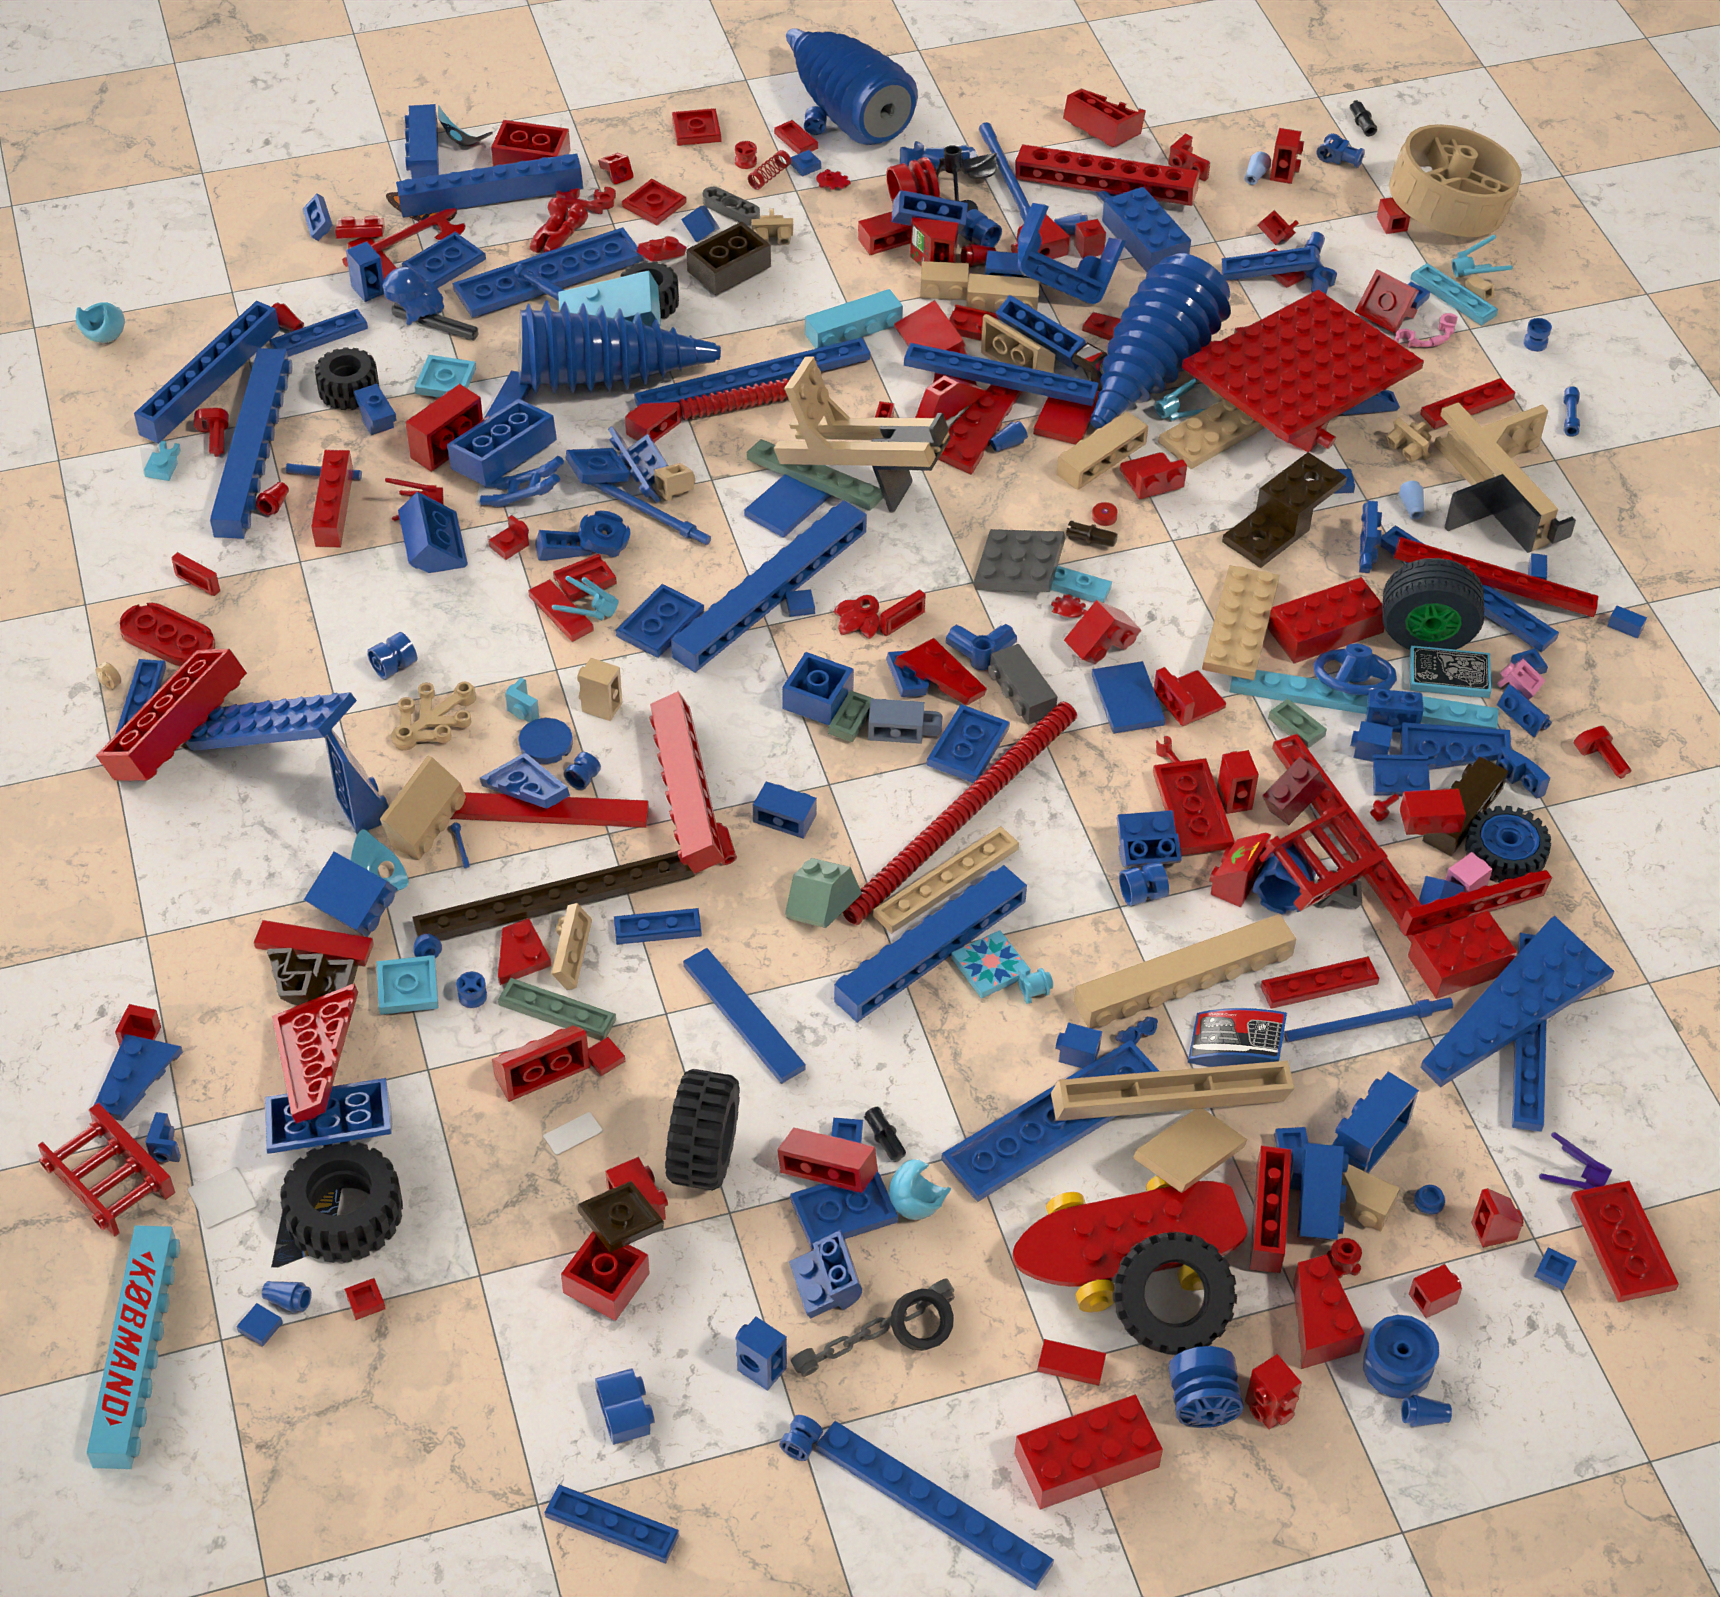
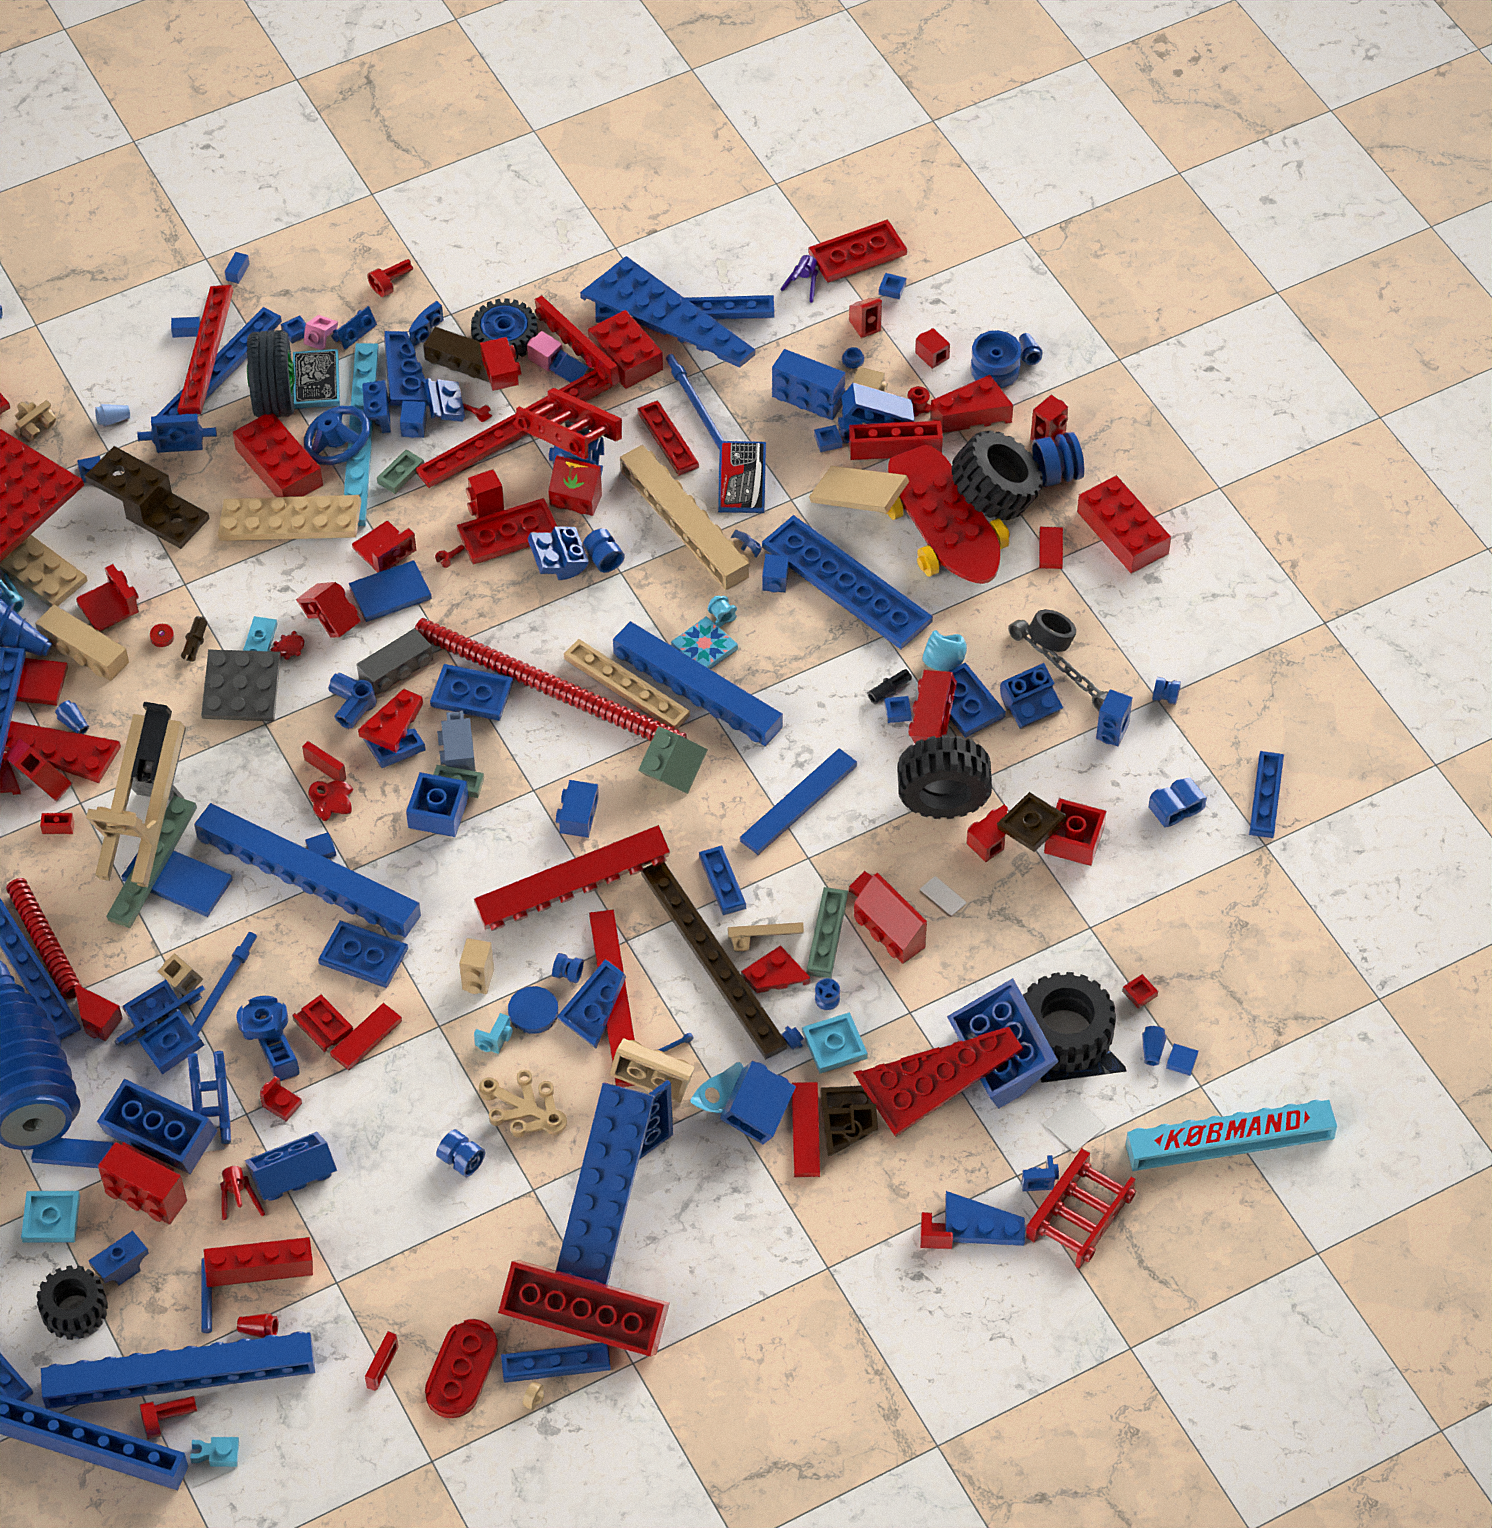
camera: 100 degrees left, 5 degrees up
medium azure plant [552,576,619,621] -> none
blue plate [816,1421,1054,1590] -> none
tan brick [1051,1061,1294,1121] -> none
dark red brick [1262,757,1326,825] -> none
tan piece [1434,403,1576,553] -> none

